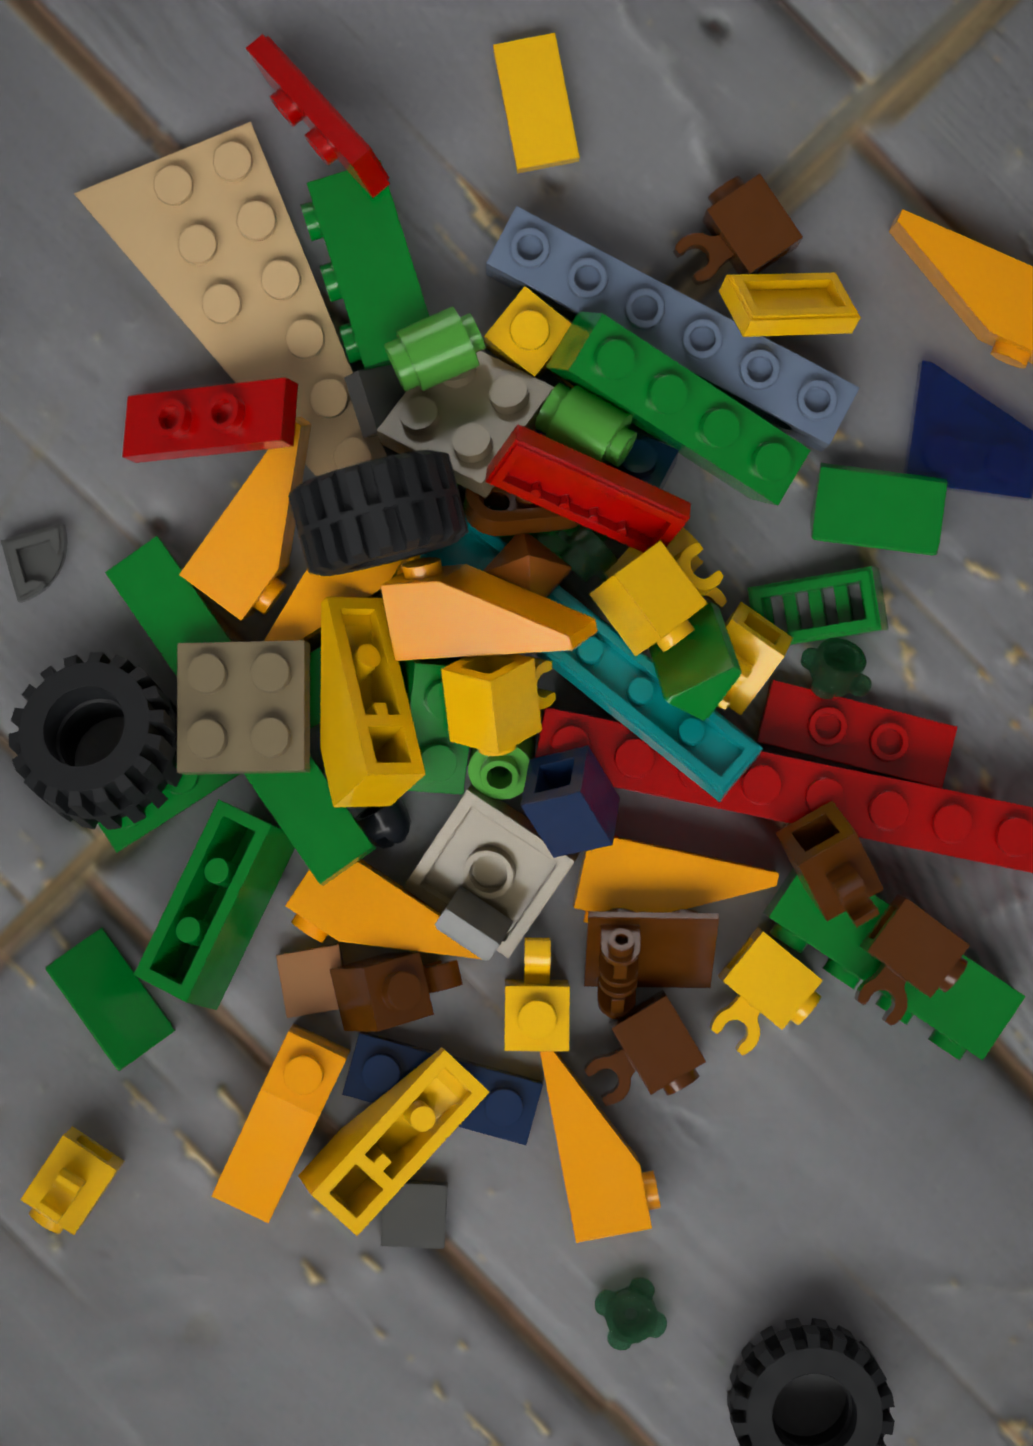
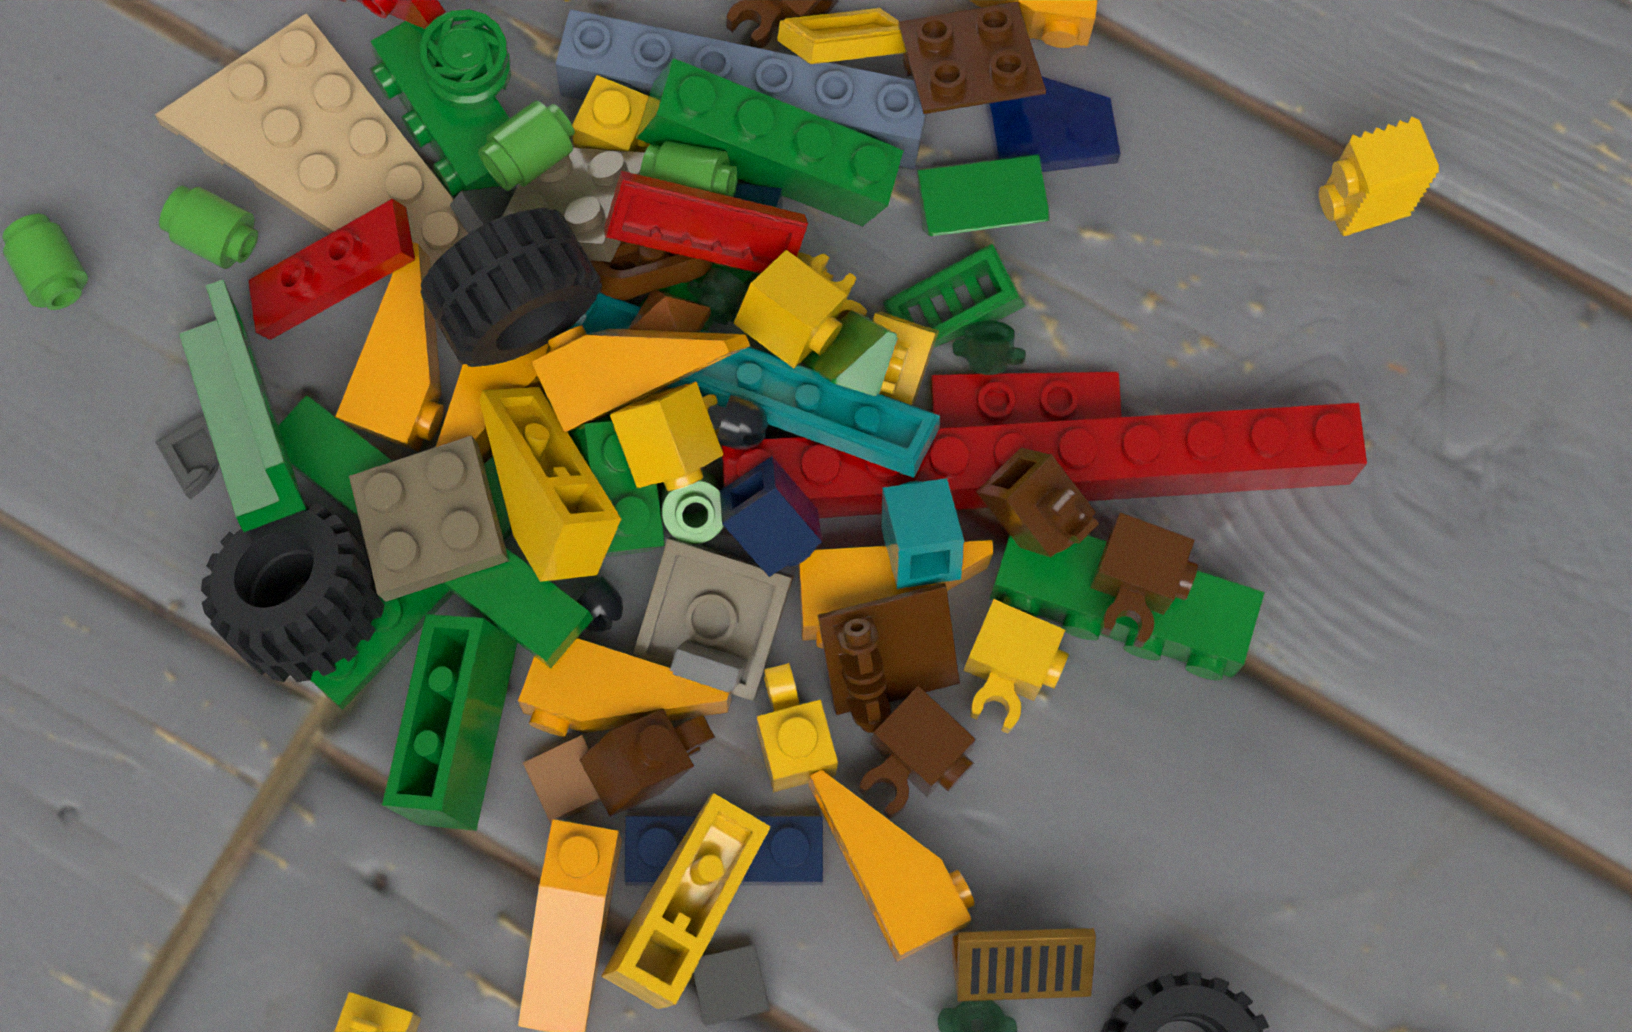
camera: 20 degrees left, 15 degrees down
green slope [45,927,176,1071] -> none
none -> bright green brick [159,185,258,269]
none -> fence [179,279,306,532]
none -> green wheel [419,9,511,110]
none -> black hinge [717,394,768,450]
none -> teal brick [881,478,964,589]
none -> reddish brown hinge [898,2,1046,114]
none -> pearl gold panel [952,928,1096,1001]

